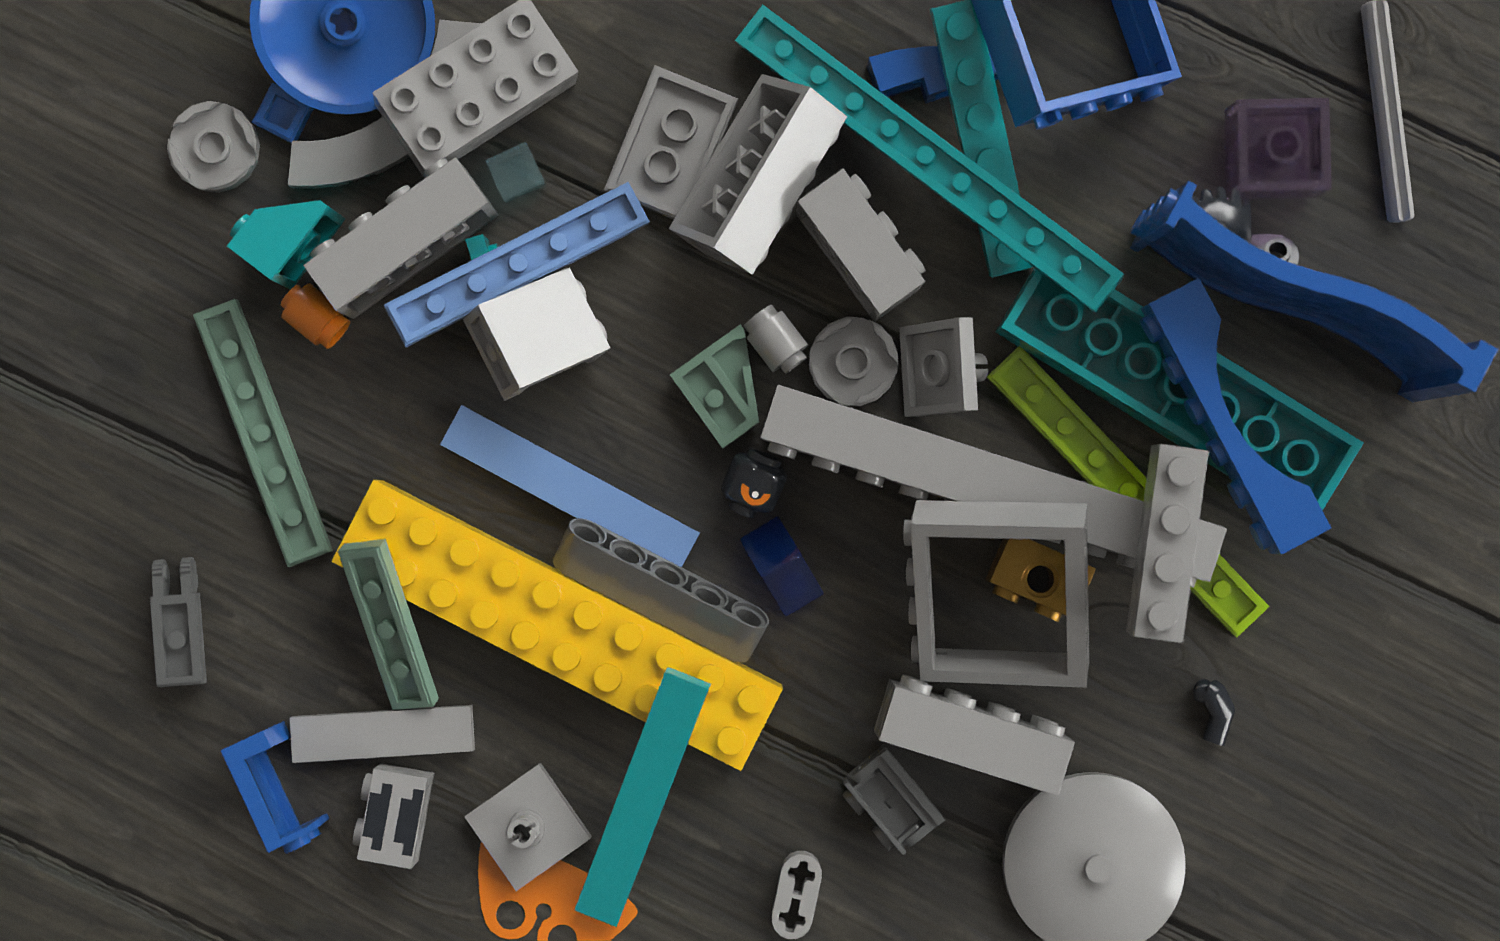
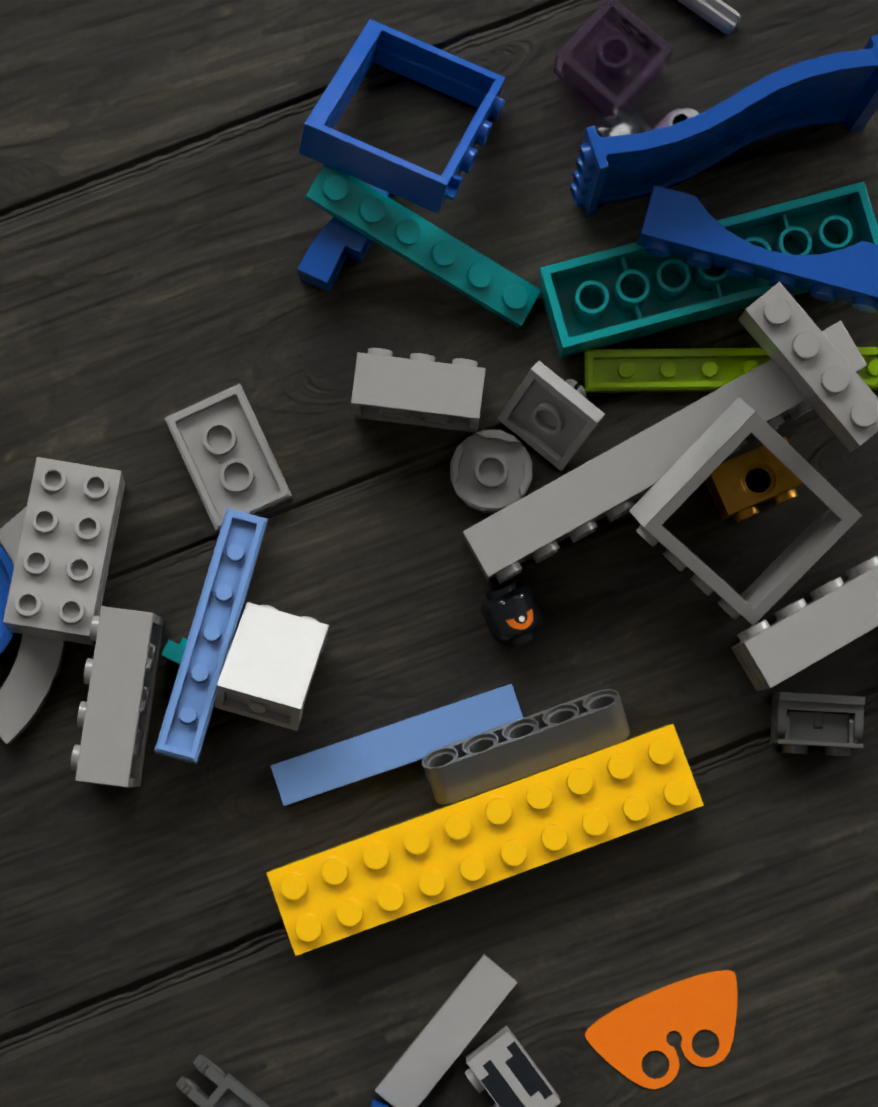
camera: 50 degrees left, 5 degrees down
sand green tile [193,299,333,567] -> none
teal slope [227,200,346,289] -> none
orange brick [280,283,350,349] -> none
sand green tile [338,539,439,710] -> none
light grey tile [465,763,592,891] -> none
clear light blue tile [485,142,546,203] -> none
teal tile [575,667,711,927] -> none
light grey brick [669,74,848,275] -> none
sand green wing [670,324,759,449] -> none
teal plate [735,4,1124,313] -> none
clear blue slope [740,516,824,617] -> none
light grey brick [743,304,808,374] -> none
light grey beam [772,851,822,939] -> none

